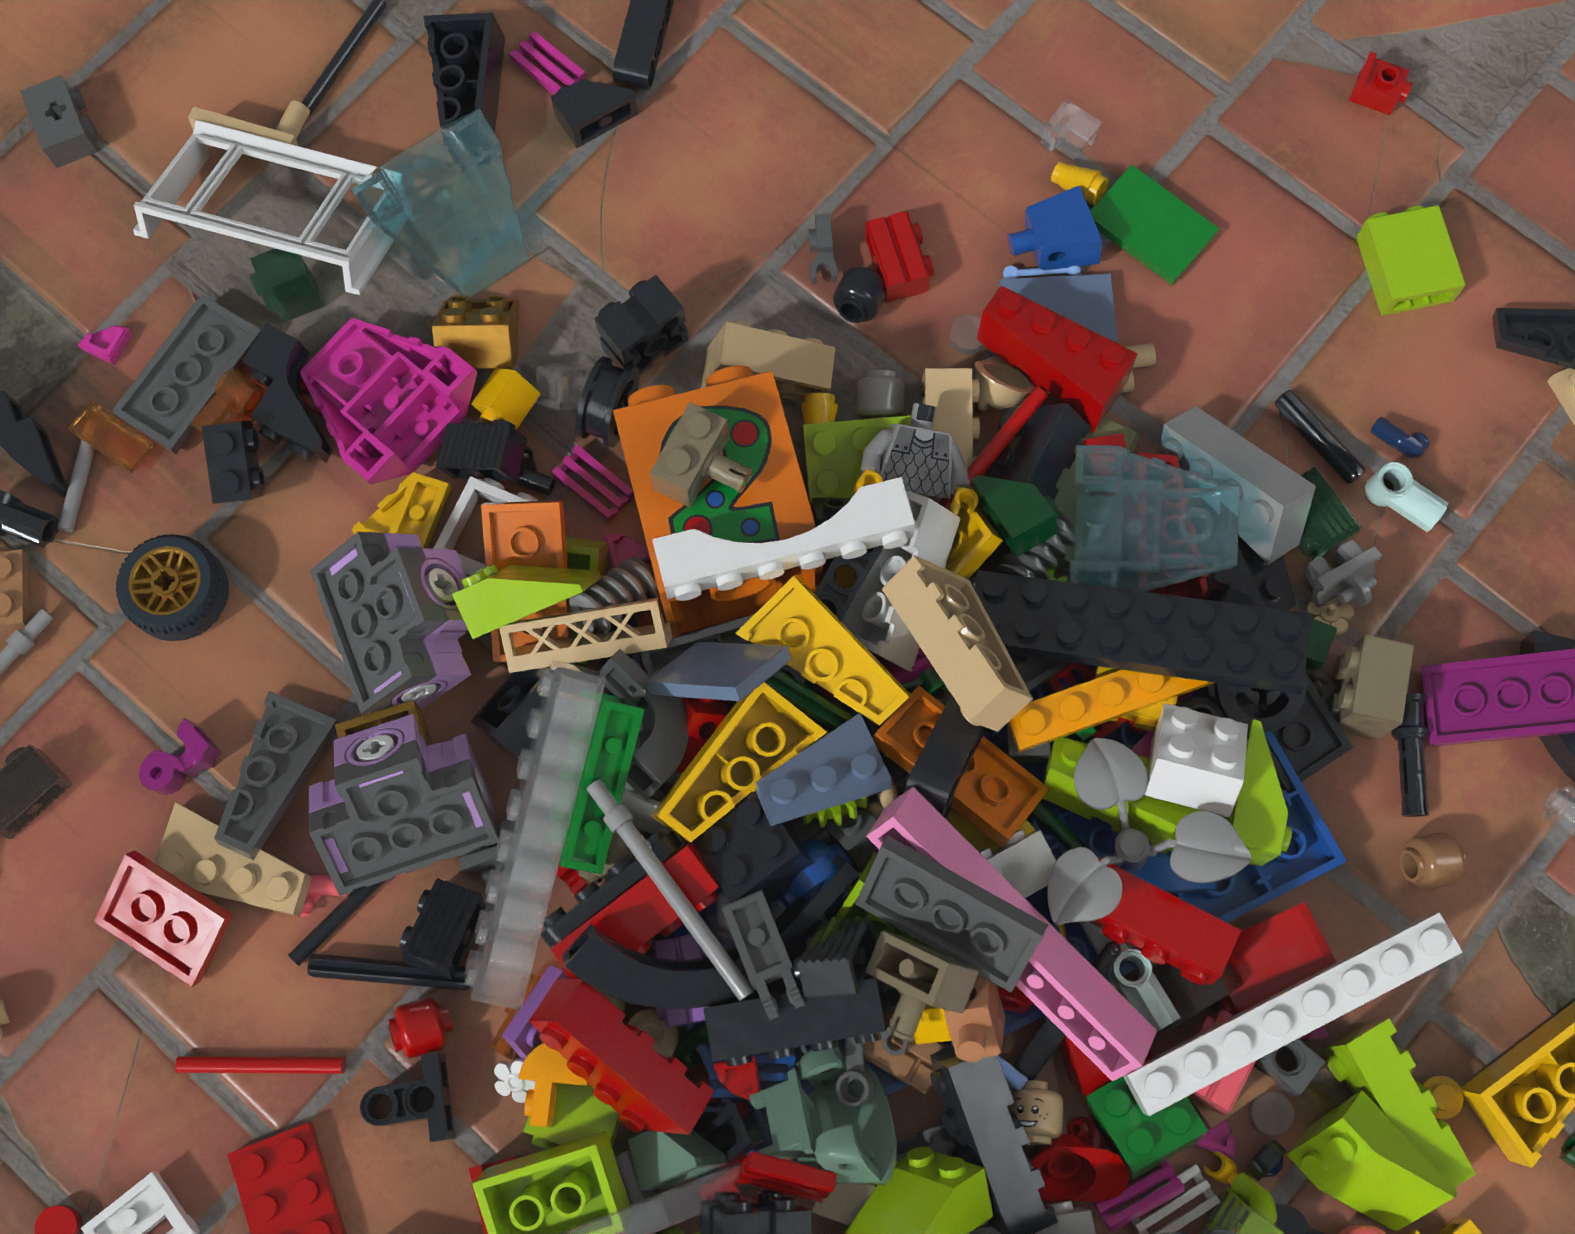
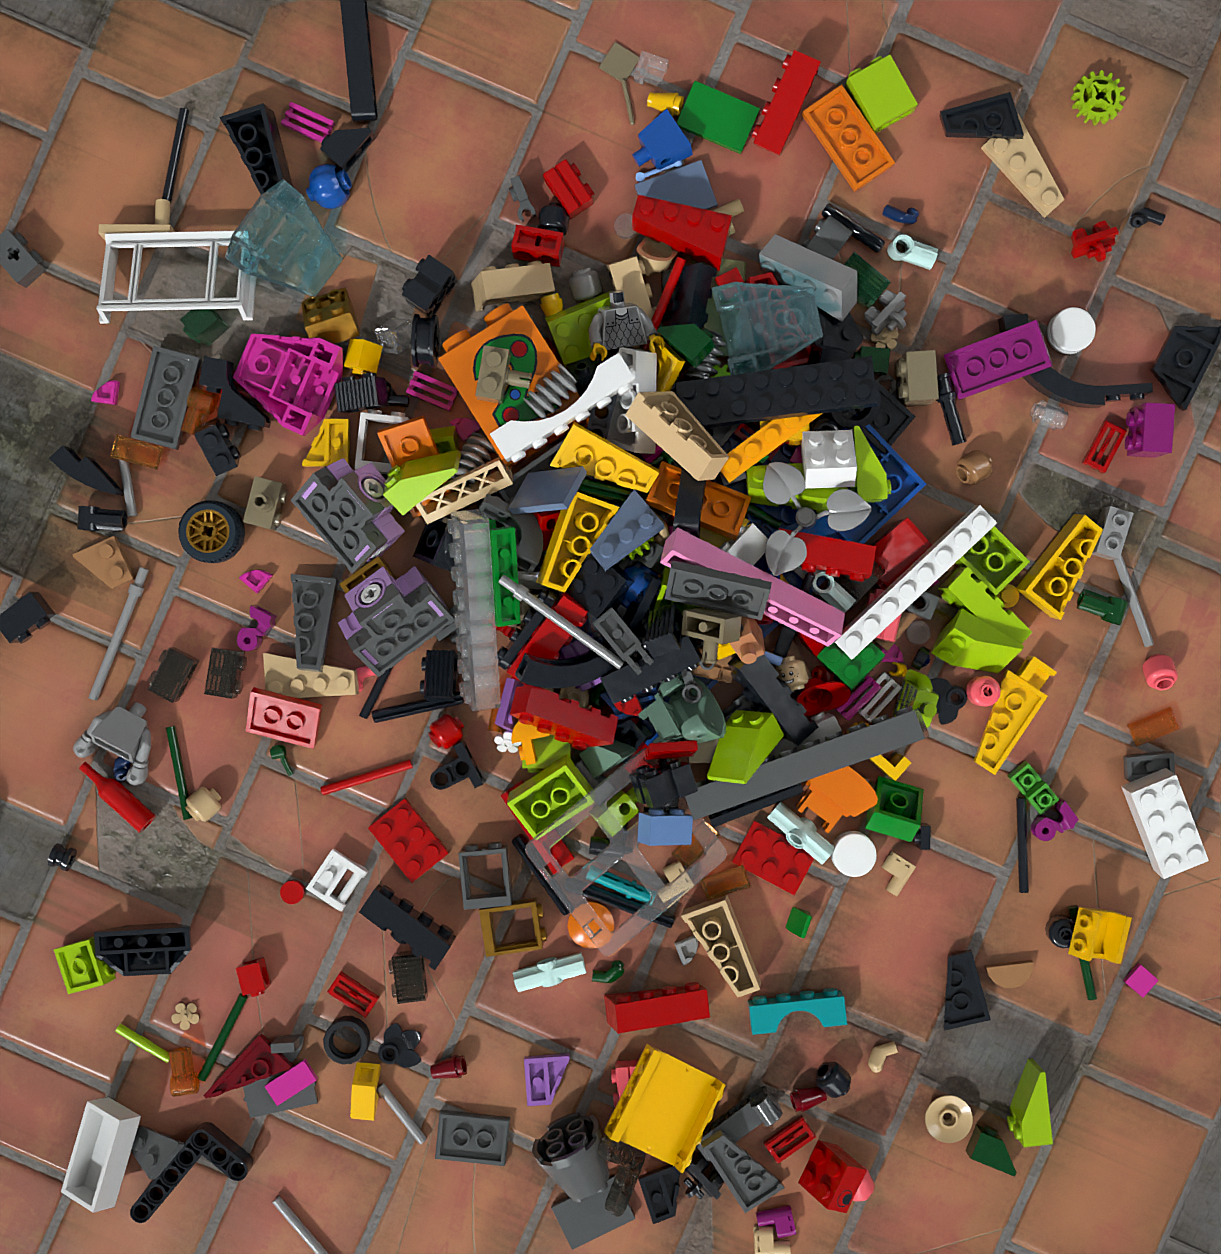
camera: 20 degrees left, 15 degrees up
none -> clear smoke brick [204,647,247,699]
none -> dark pink tile [239,570,274,593]
none -> dark tan brick [243,476,289,531]
none -> dark green hand [270,745,294,776]
none -> blue plant [306,164,352,209]
none -> red brick [511,224,565,267]
none -> light grey piece [523,364,577,419]
none -> dark tan piece [599,42,640,125]
none -> red wedge [751,50,821,156]
none -> orange plate [801,85,895,192]
none -> dark grey brick [802,215,853,260]
none -> lime brick [955,526,1030,596]

